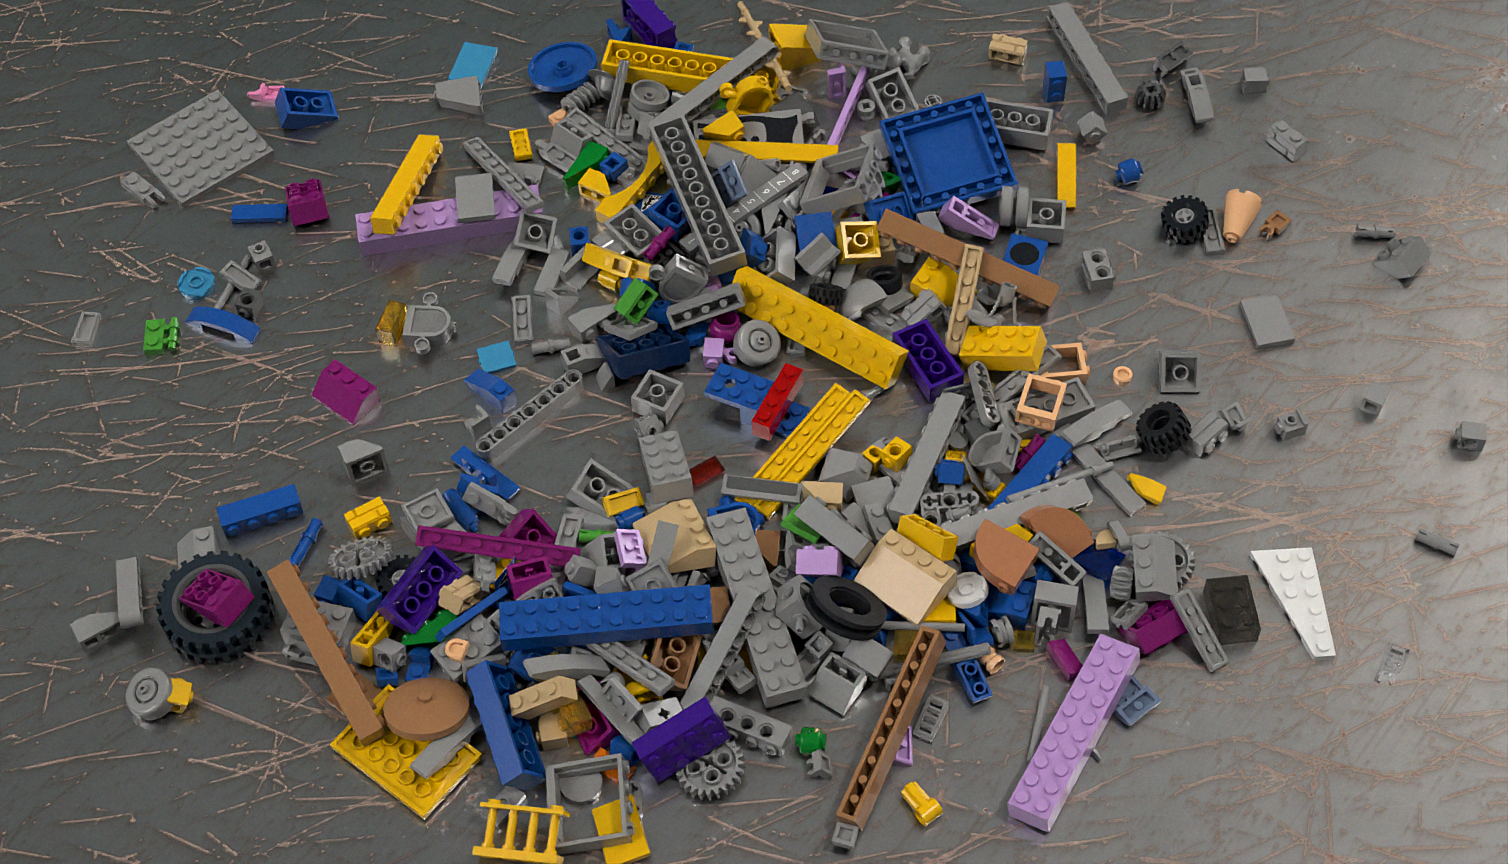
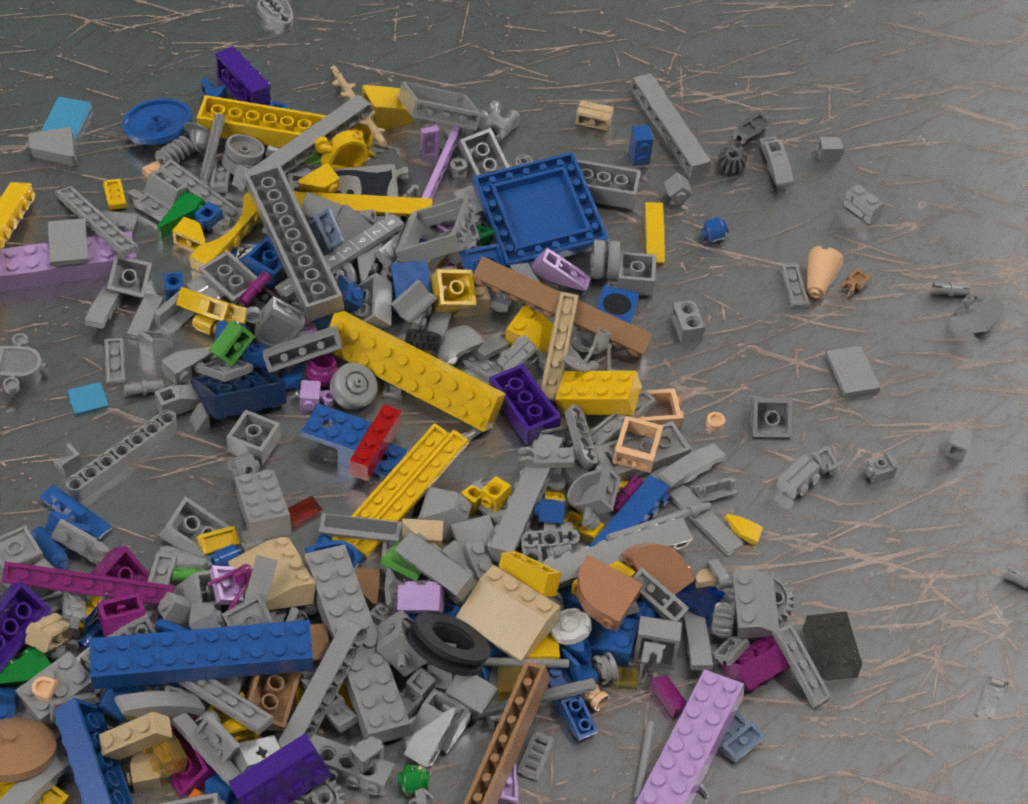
camera: 10 degrees left, 5 degrees down
blue tile [435,587,508,643] -> none
blue slope [464,369,517,414] -> none
black tyre [866,265,903,295] -> none
light grey sticker [961,454,988,499] -> none
black tyre [1136,401,1192,455] -> none
black wheel [1161,195,1209,243] -> none
white wing [1250,547,1336,661] -> none
none -> magenta plant [207,564,253,610]
none -> light grey brick [349,736,384,773]
none -> light grey slope [404,706,463,767]
none -> light grey hinge [518,447,574,468]

